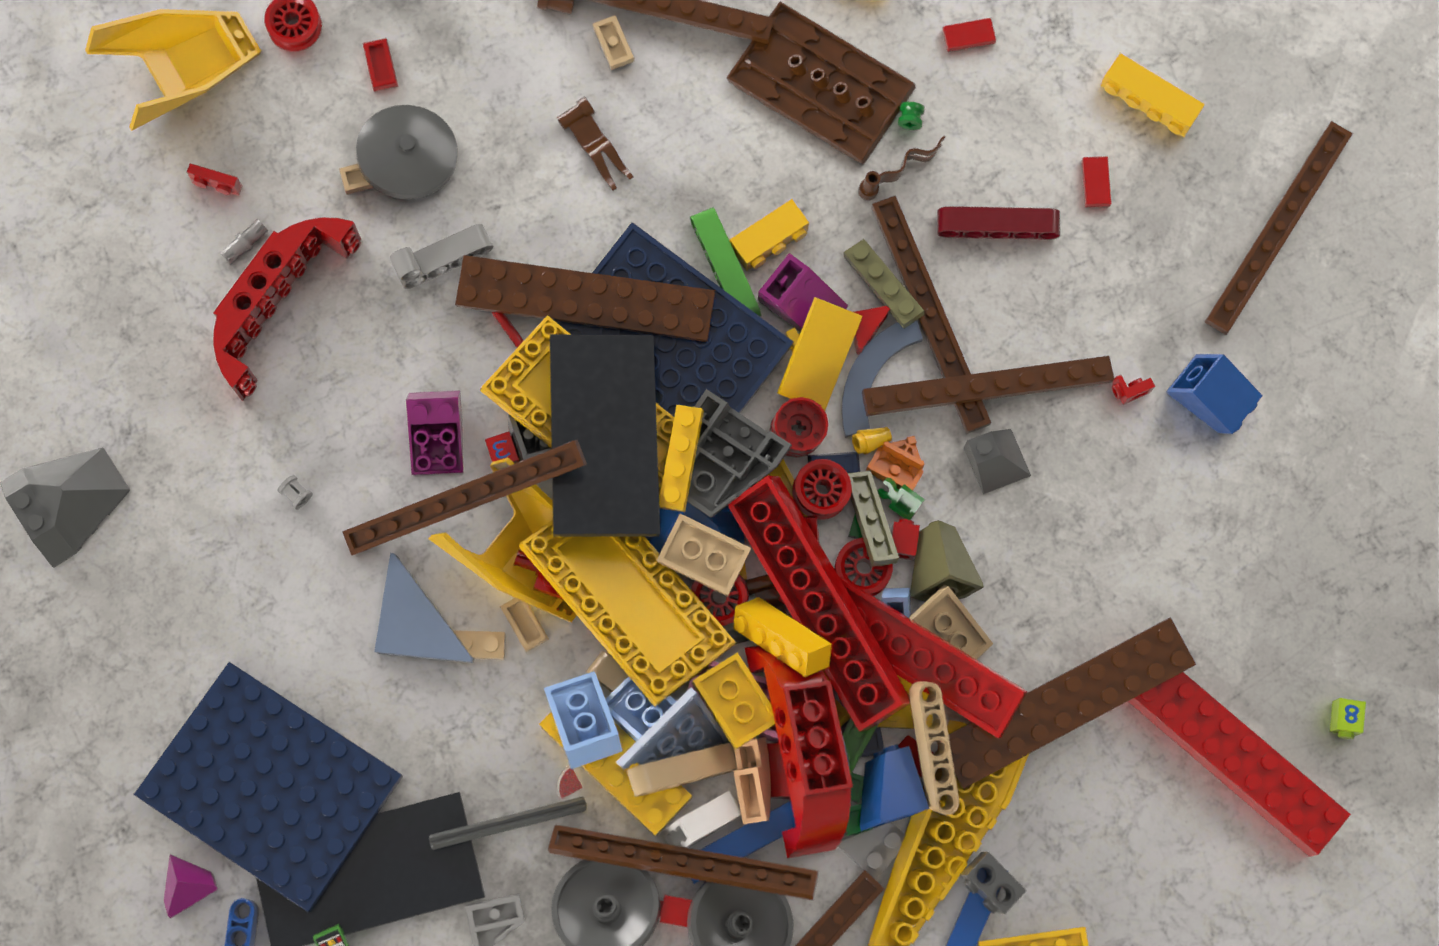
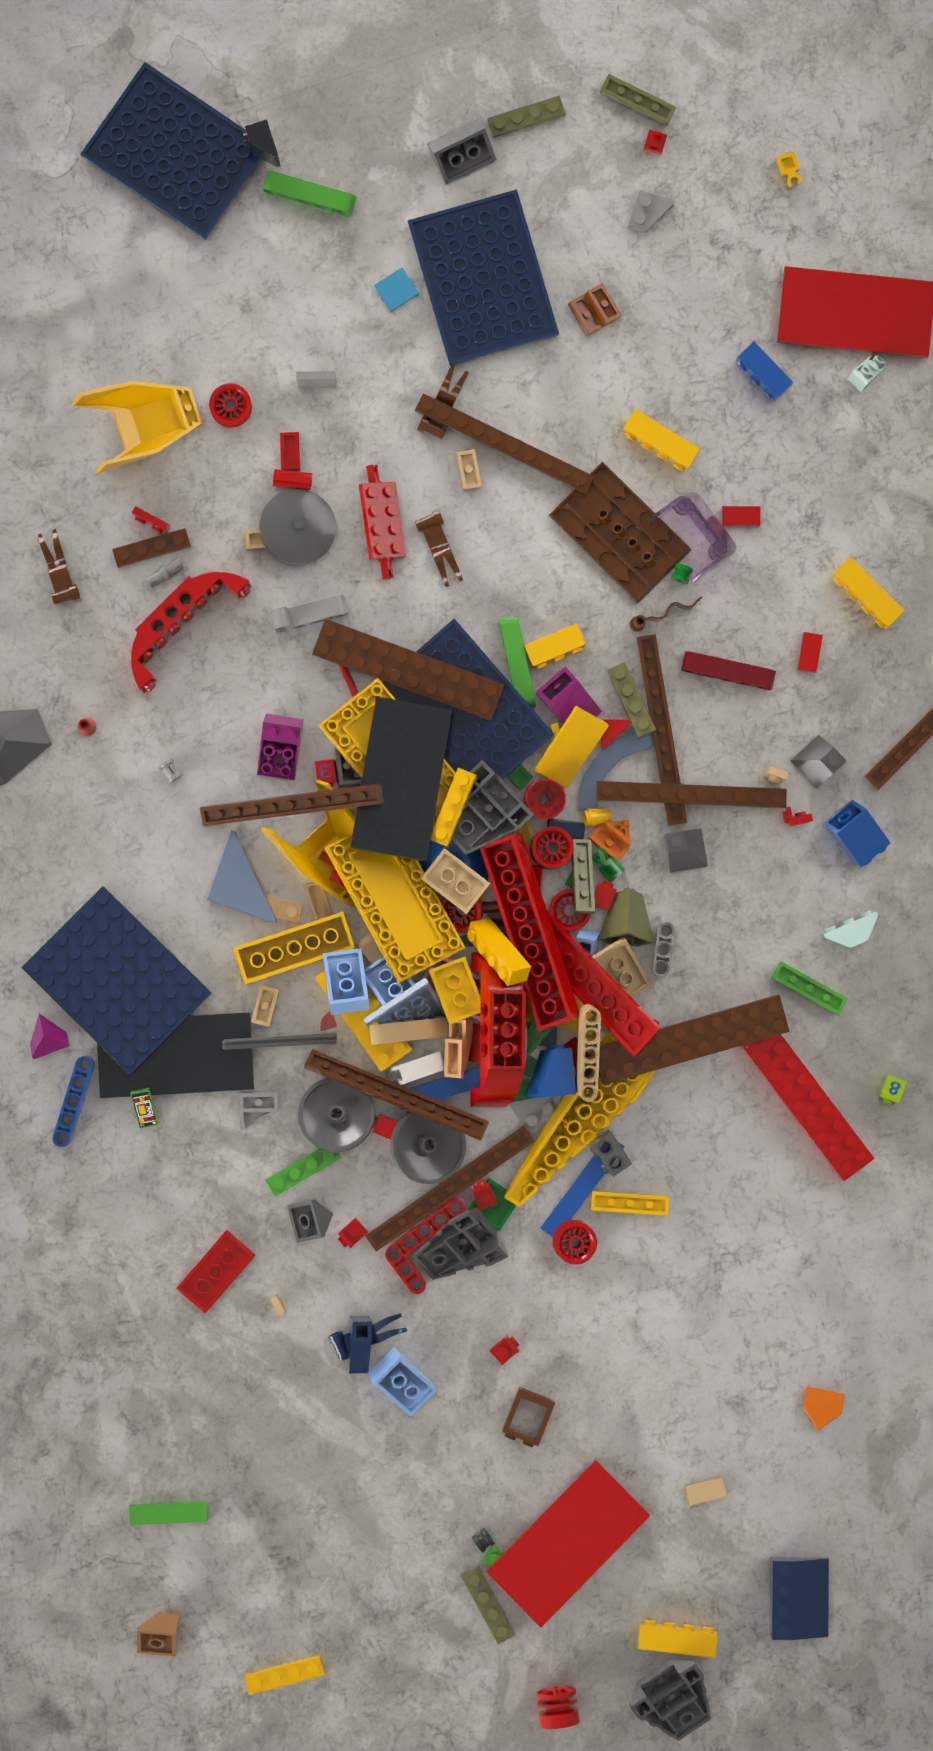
camera: 15 degrees right, 10 degrees up
none -> reddish brown flag [38,529,81,605]
none -> red cone [77,717,96,736]
none -> reddish brown plate [112,528,191,568]
none -> yellow brick [233,912,356,985]
none -> tan plate [251,985,279,1027]
none -> red axle [273,469,313,490]
none -> plate [359,465,406,579]
none -> green tile [506,764,533,791]
none -> clear purple windscreen [649,492,737,583]
none -> light grey beam [652,922,675,978]
none -> tan plate [765,766,789,784]
none -> bright green plate [771,961,848,1016]
none -> dark grey slope [790,735,847,789]
none -> light aqua slope [822,910,878,948]

